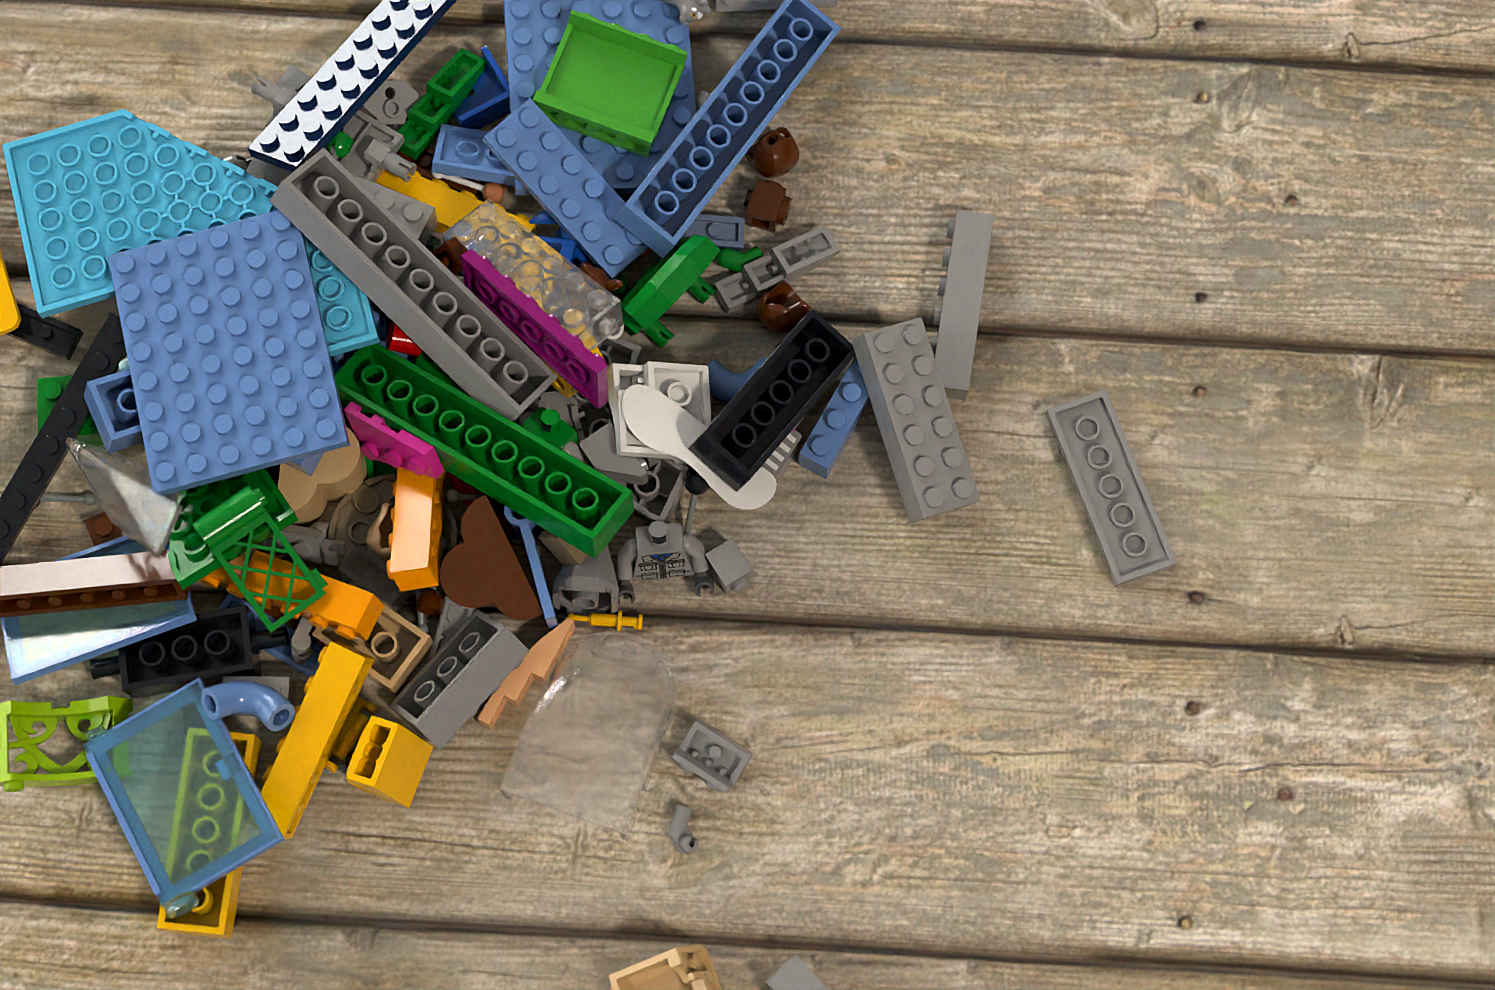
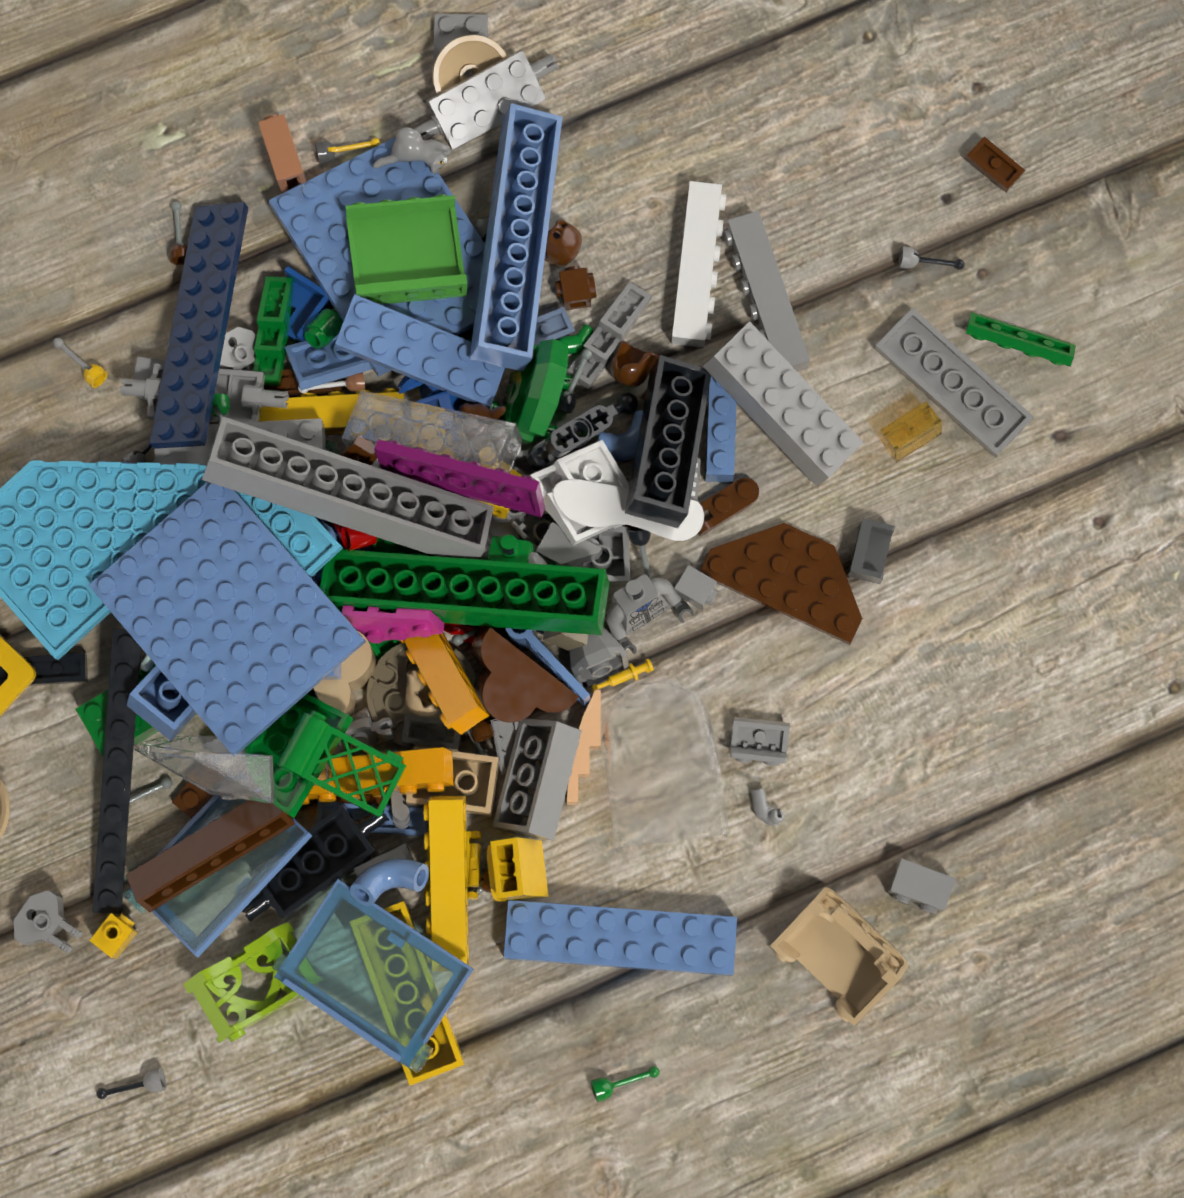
camera: 25 degrees left, 5 degrees up
none -> hinge [53,338,108,388]
none -> green brick [304,309,343,349]
none -> medium blue brick [504,900,737,976]
none -> black piece [526,393,638,471]
none -> hinge [557,349,592,414]
none -> white brick [671,181,726,348]
none -> reddish brown plate [698,478,759,536]
none -> reddish brown plate [700,523,863,645]
none -> dark grey panel [848,518,895,584]
none -> clear yellow hinge [880,401,942,463]
none -> hinge [898,246,965,270]
none -> reddish brown plate [965,136,1025,193]
none -> green plate [965,312,1076,367]

